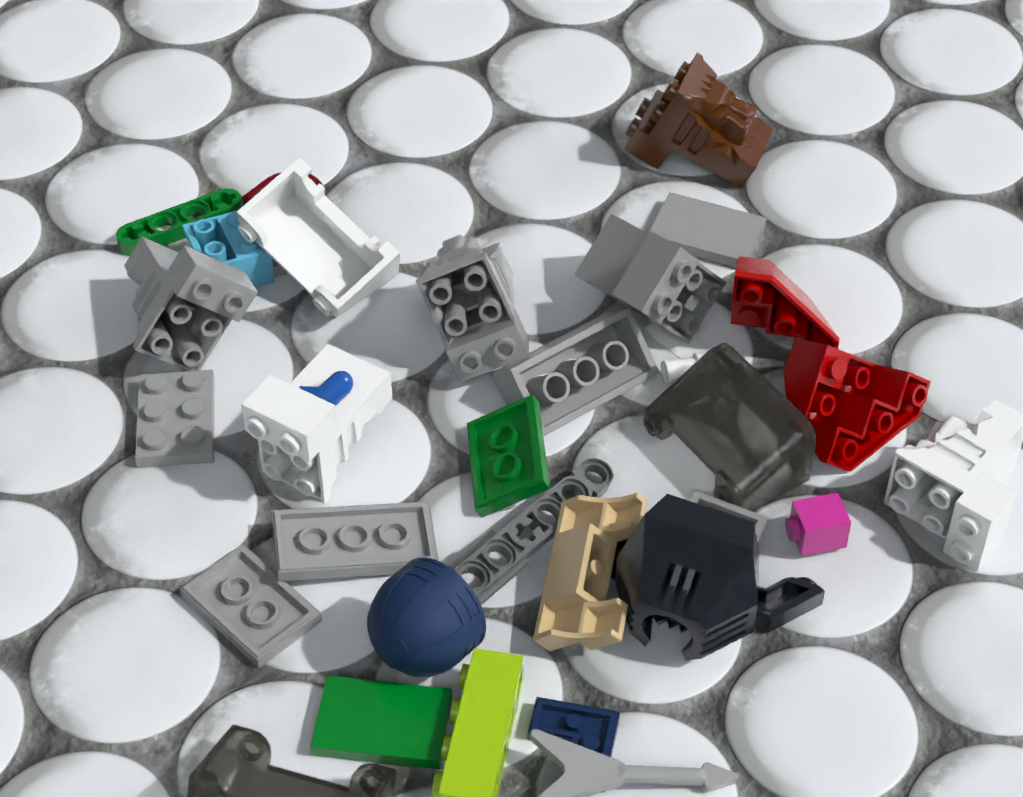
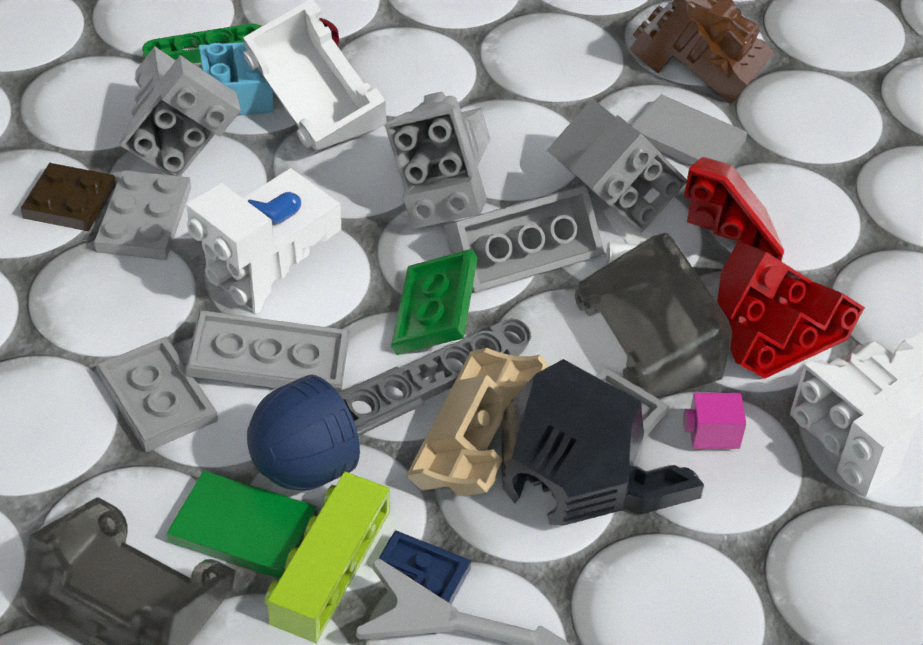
camera: 10 degrees right, 0 degrees up
none -> dark brown plate [21,162,116,232]

